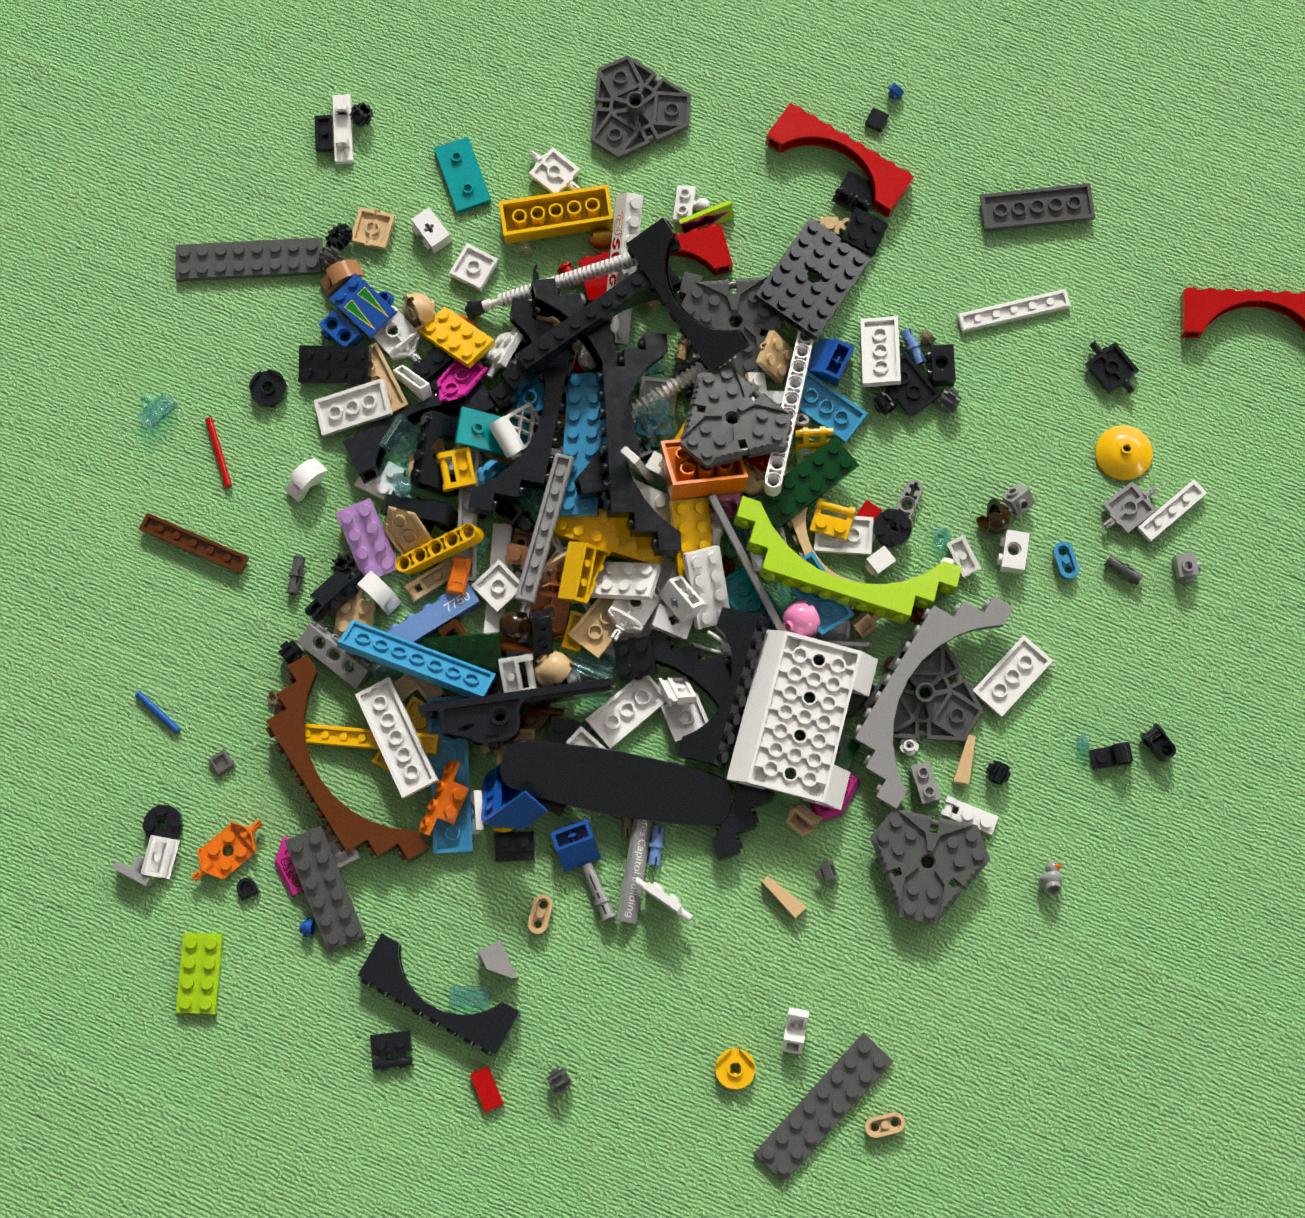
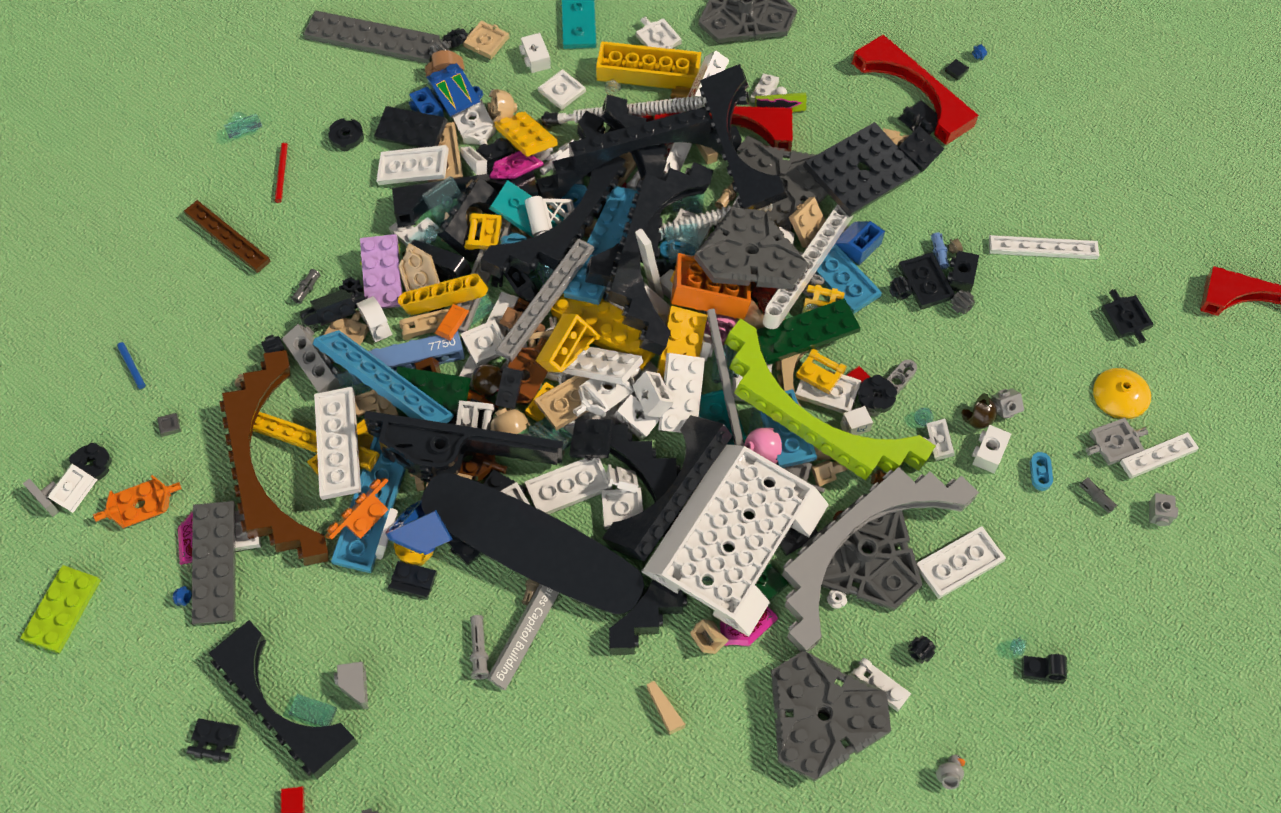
camera: 10 degrees right, 15 degrees down
black tile [236,878,260,901] -> none
white brick [285,458,328,502] -> none
tan plate [528,895,553,934] -> none
blue slope [550,819,601,872] -> none
white plate [633,877,693,922] -> none
medium blue pin [648,825,665,867] -> none
white plant [690,625,732,658] -> none
reddish brown plate [722,555,735,577] -> none
flat silver tile [814,860,839,882] -> none
white plate [861,316,901,387] -> none
light grey brick [909,761,942,807] -> none
tan piece [952,735,976,786] -> none
dark grey plate [979,183,1095,231] -> none
black piece [1140,723,1176,762] -> none

